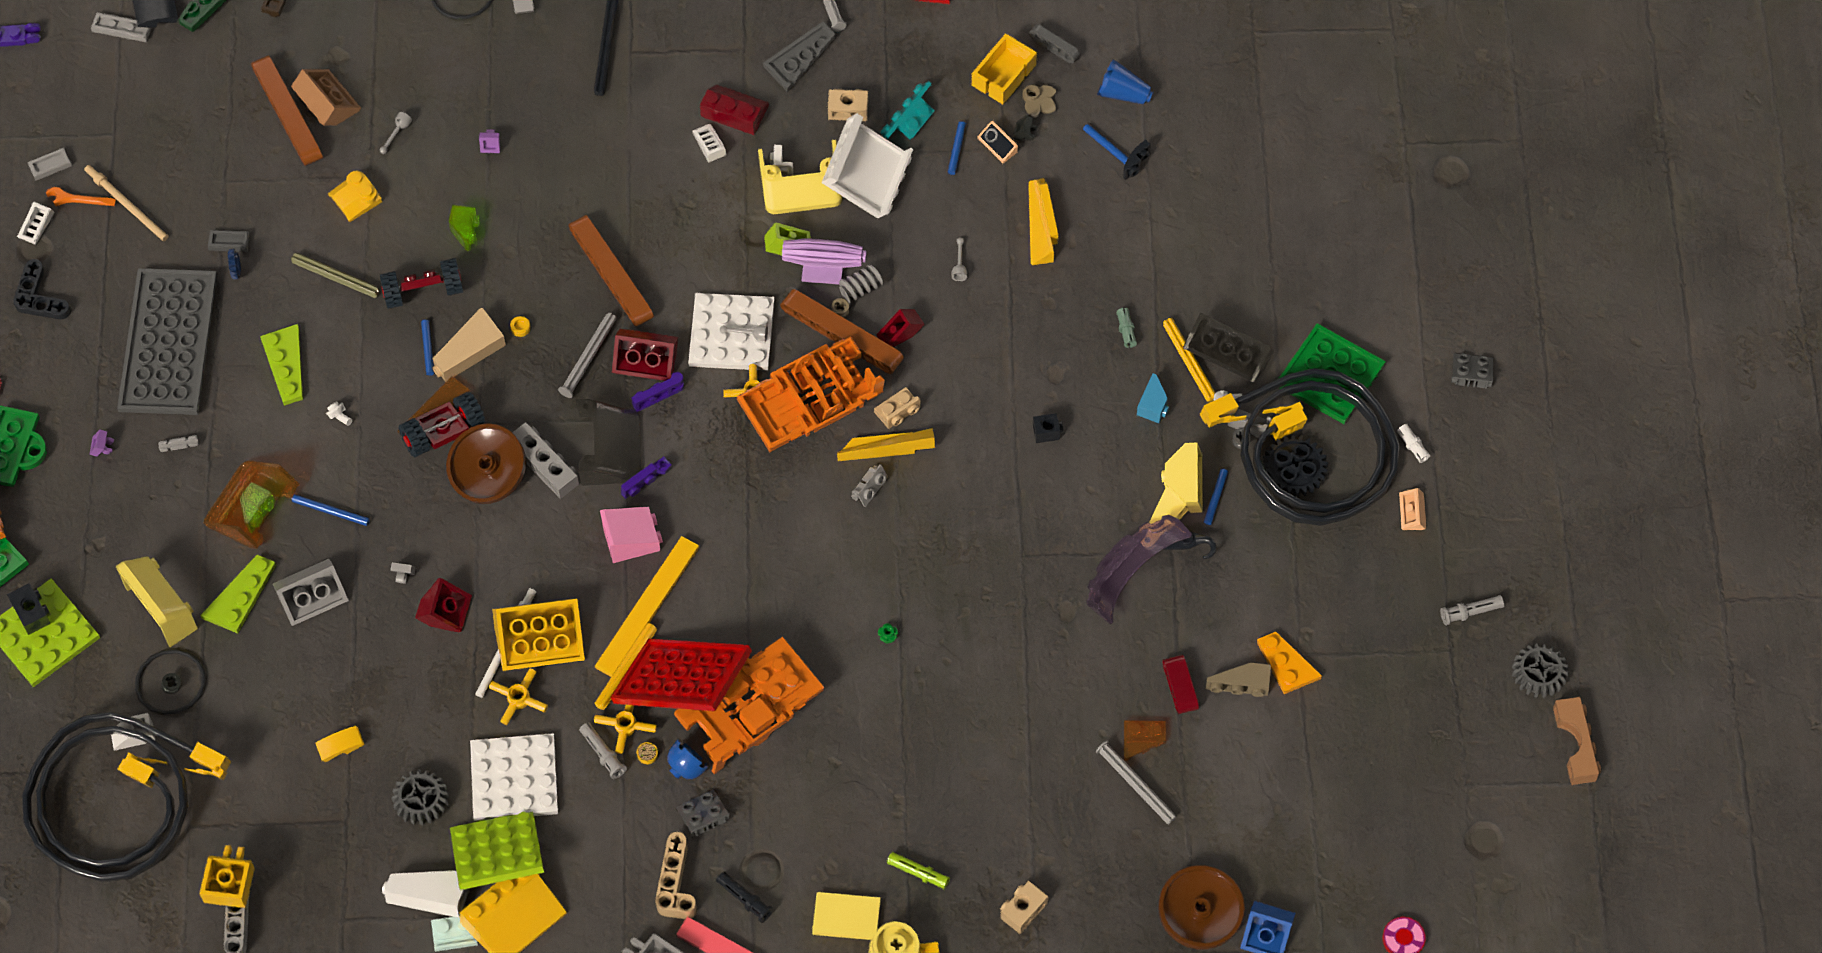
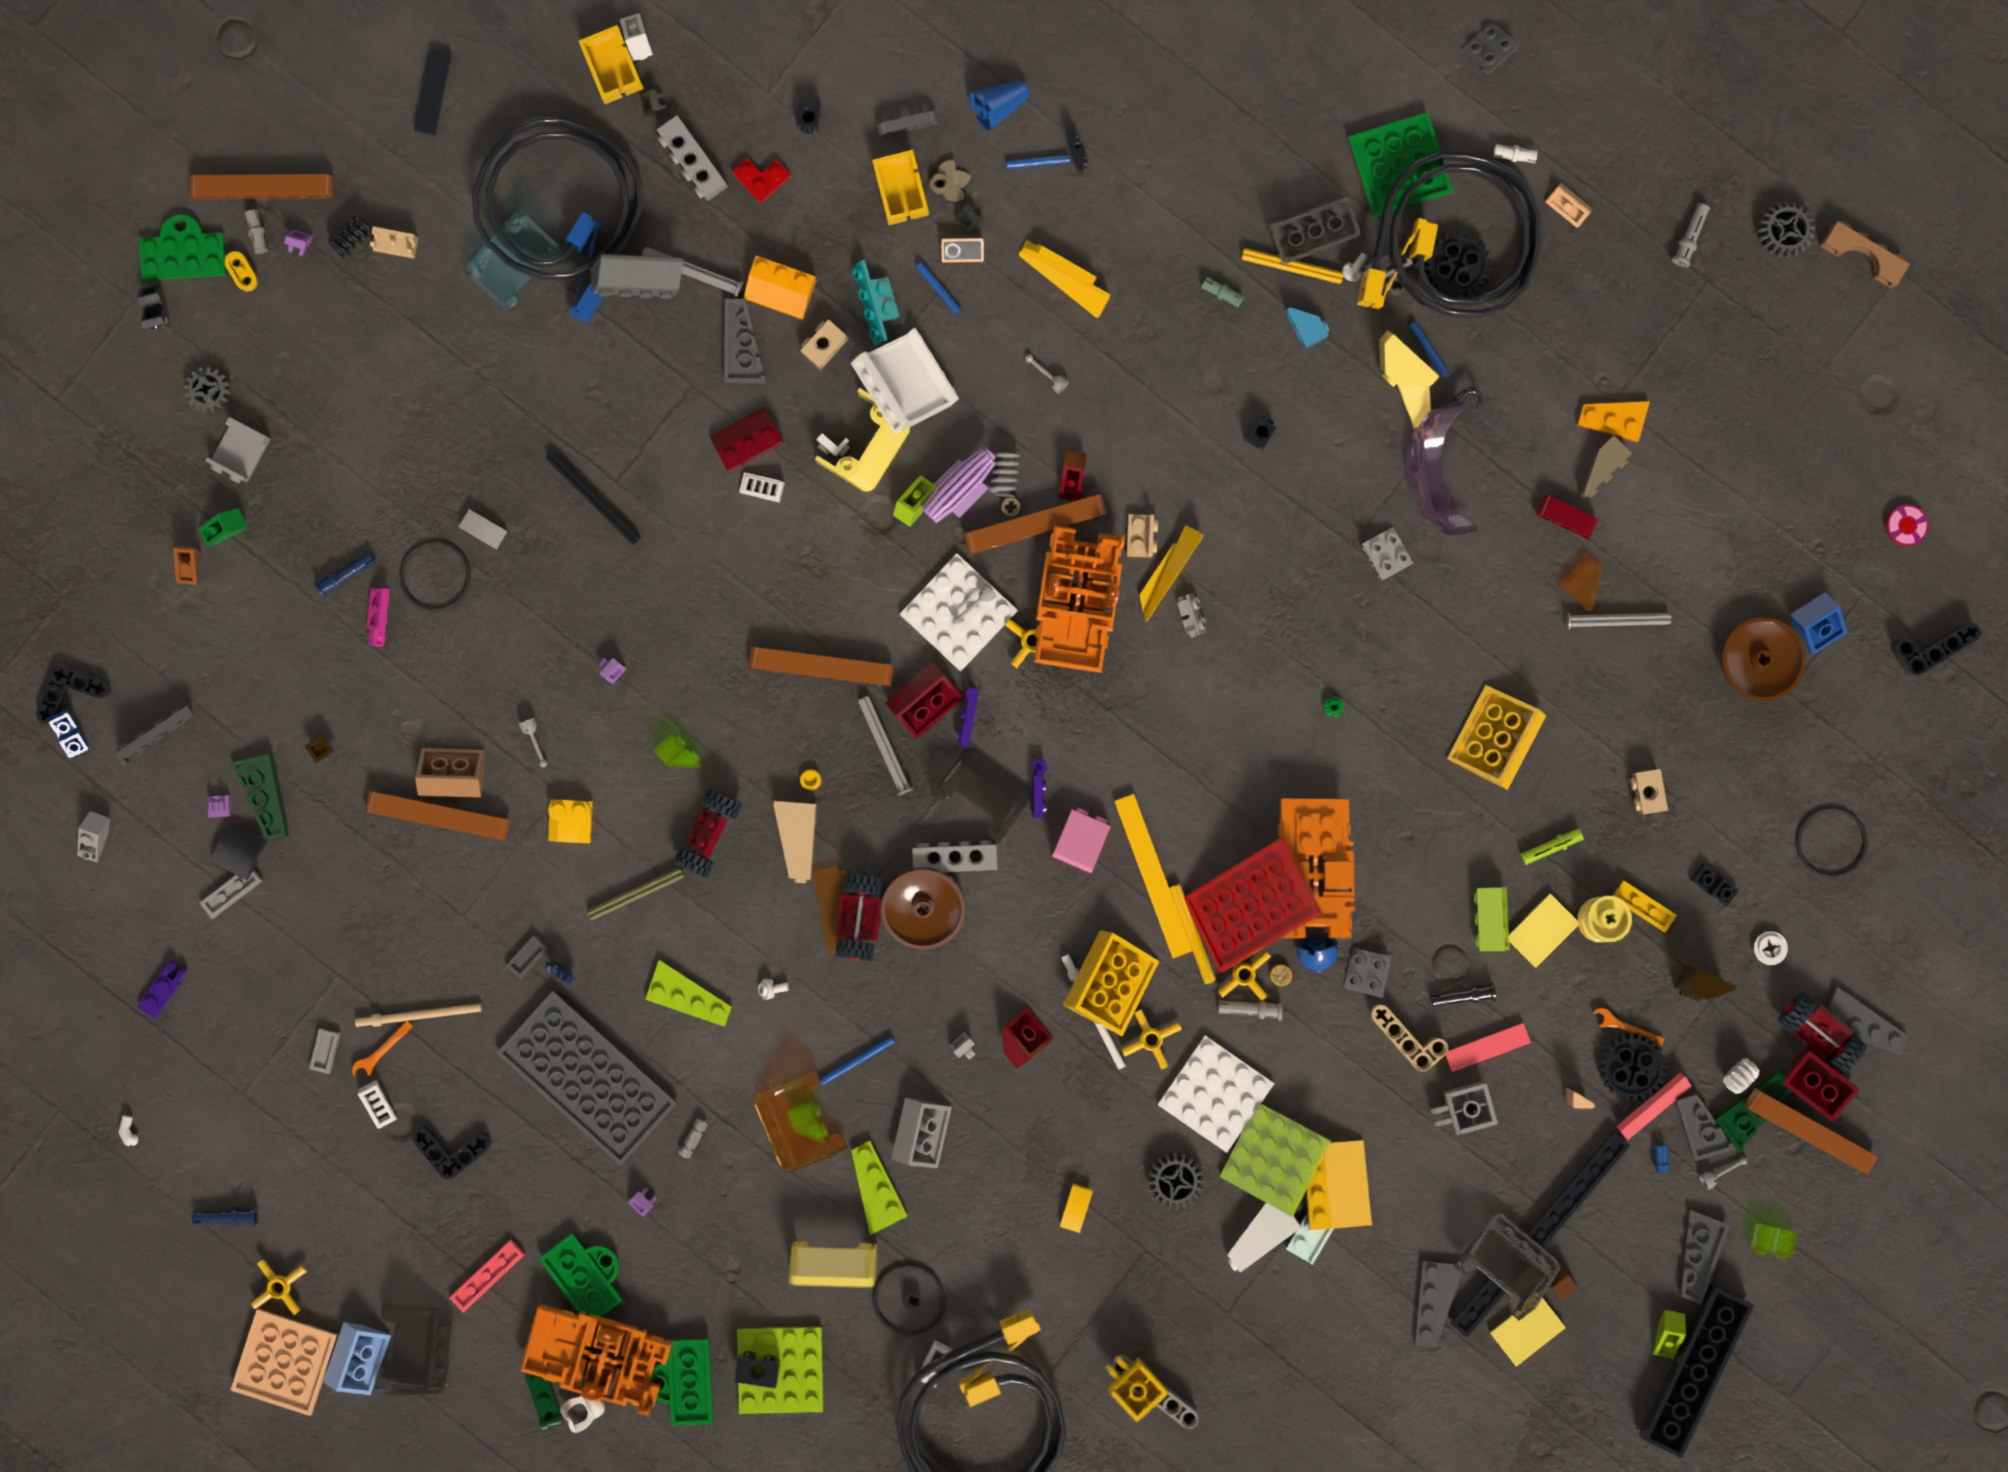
camera: 50 degrees left, 25 degrees up
blue bar [421,320,434,376] -> none
none -> light orange slope [744,256,817,320]
none -> light grey hinge [1362,527,1413,581]
none -> yellow slope [1447,685,1546,790]
none -> lime brick [1474,887,1509,951]

